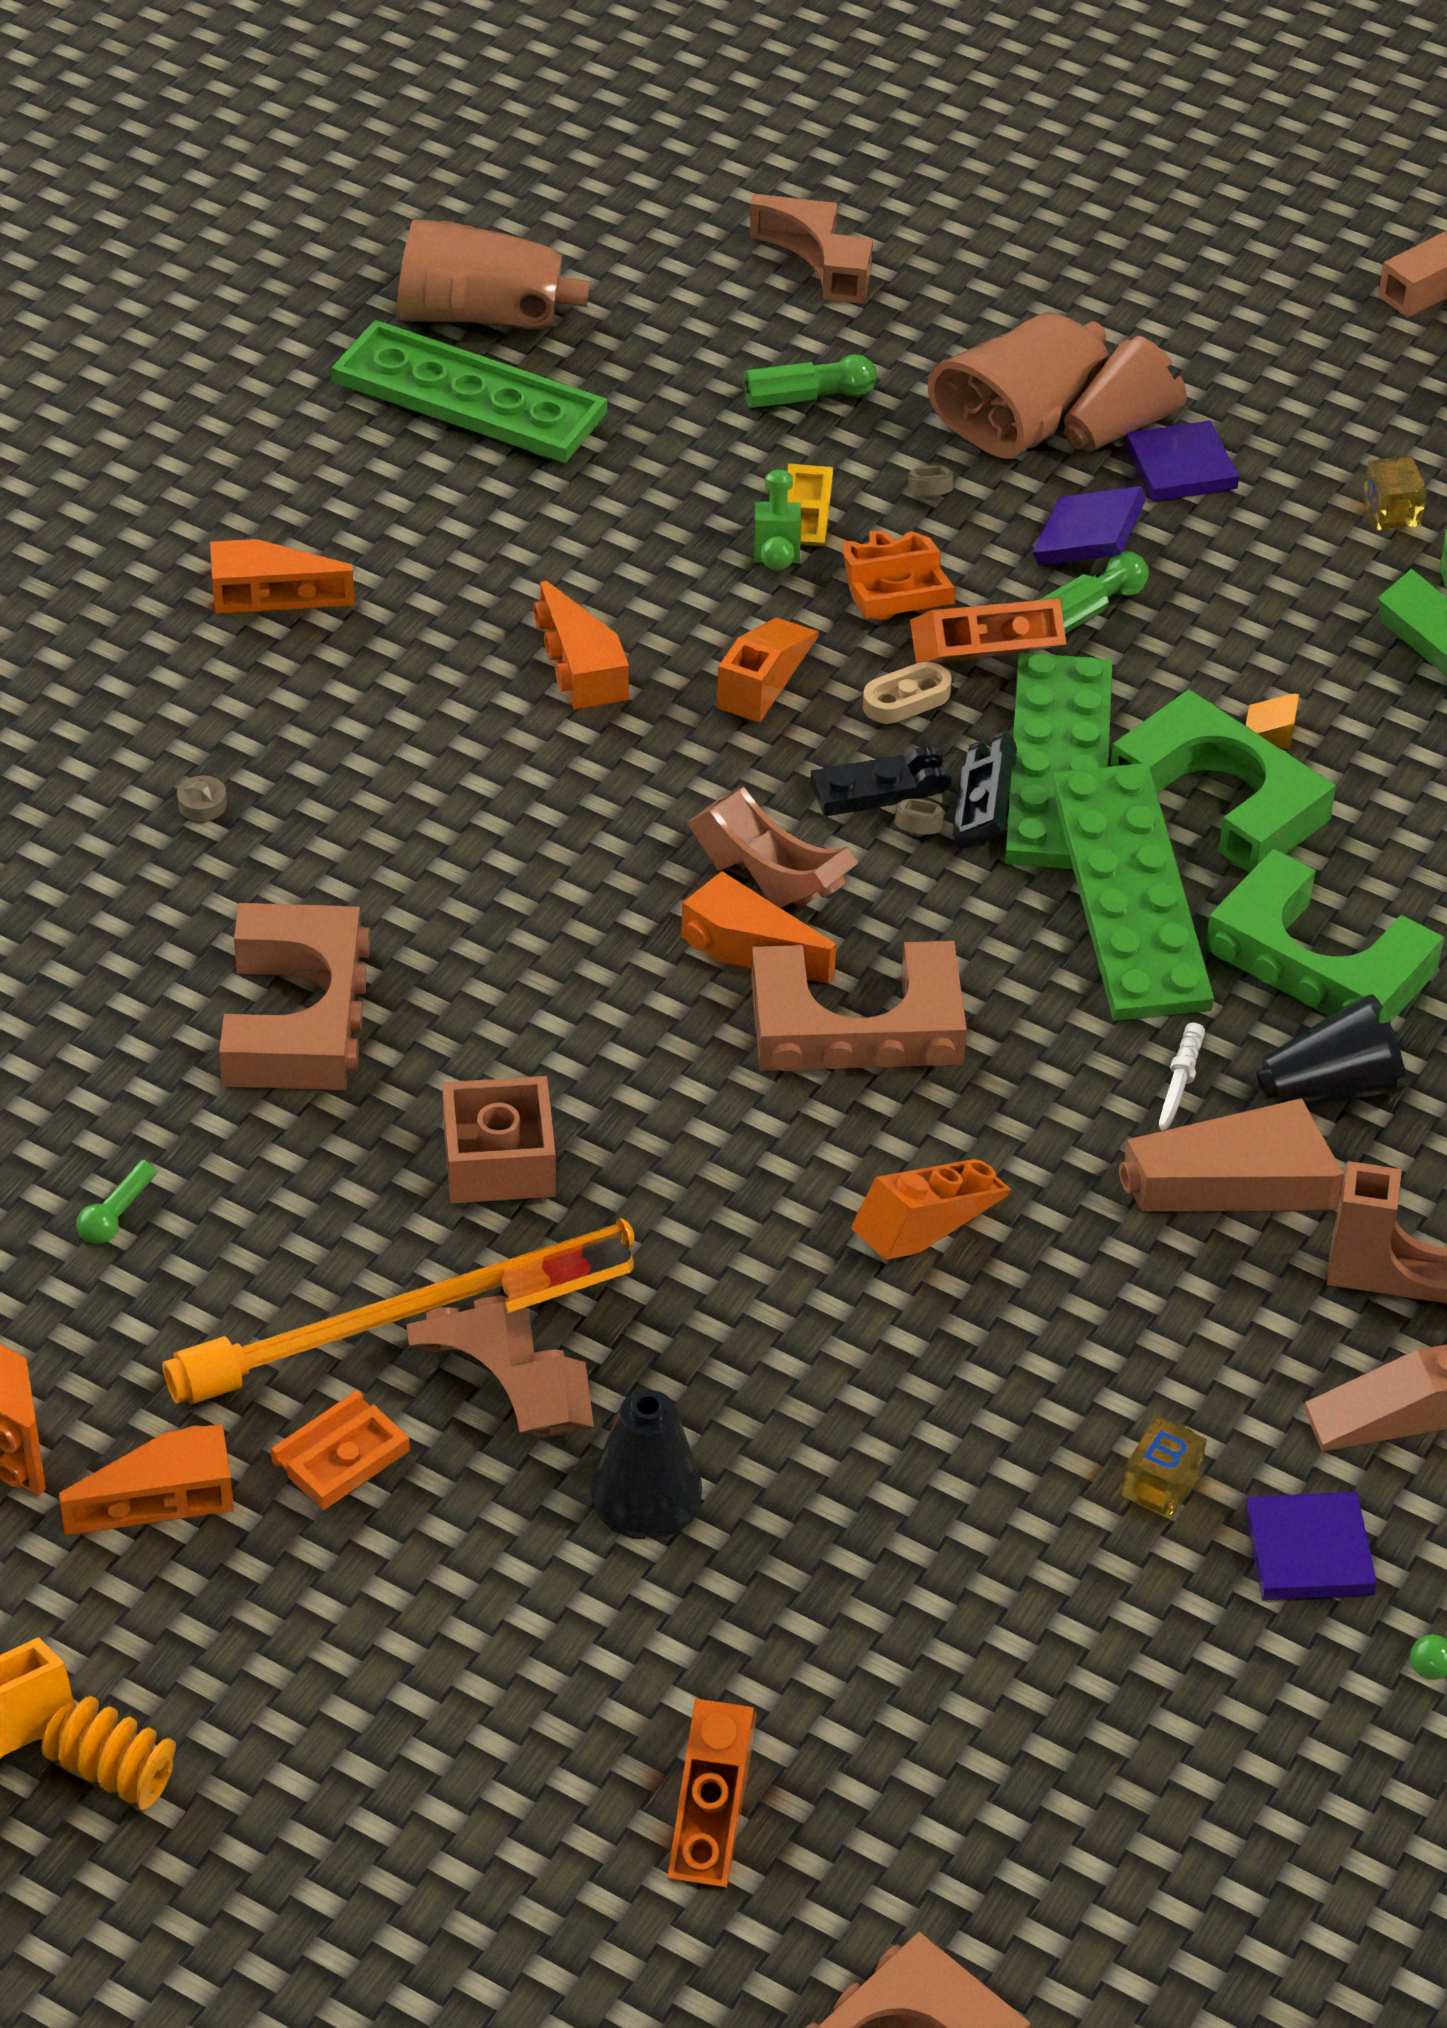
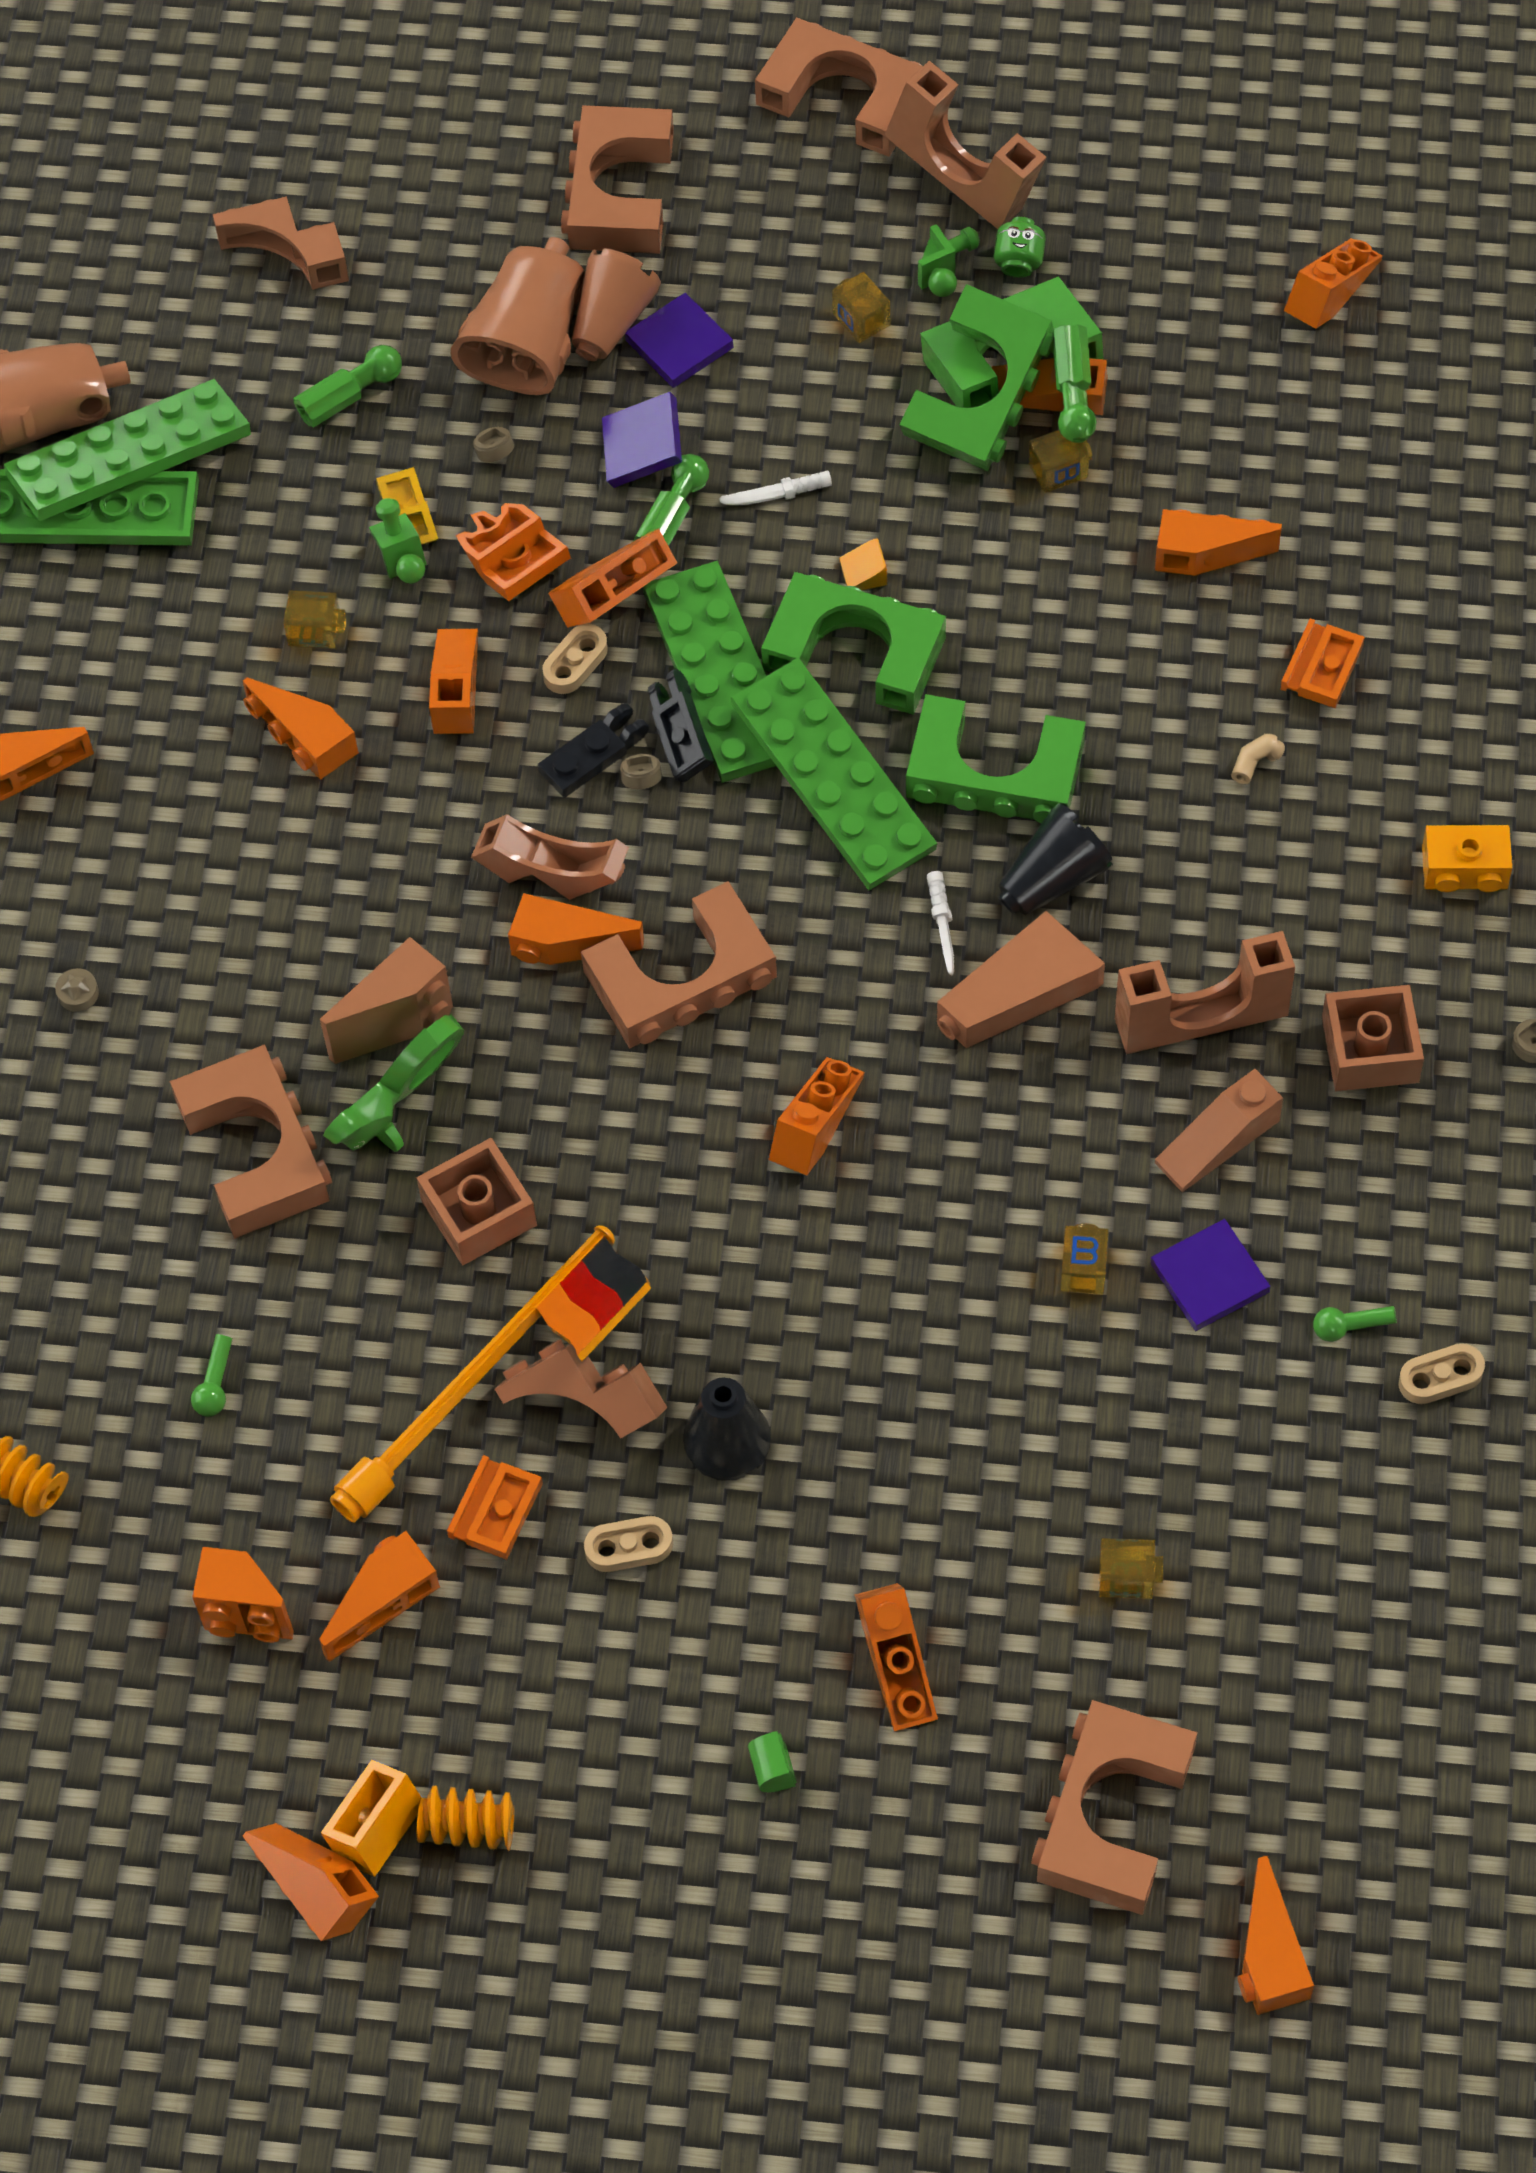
camera: 20 degrees left, 15 degrees up
none -> bright green plate [4,379,251,521]
none -> clear yellow brick [284,590,346,649]
none -> nougat slope [320,937,453,1064]
none -> bright green animal [323,1014,464,1152]
none -> nougat arch [561,105,674,254]
none -> tan plate [584,1516,673,1572]
none -> white piece [720,470,832,506]
none -> bright green brick [748,1731,797,1792]
none -> clear yellow brick [1099,1538,1163,1599]

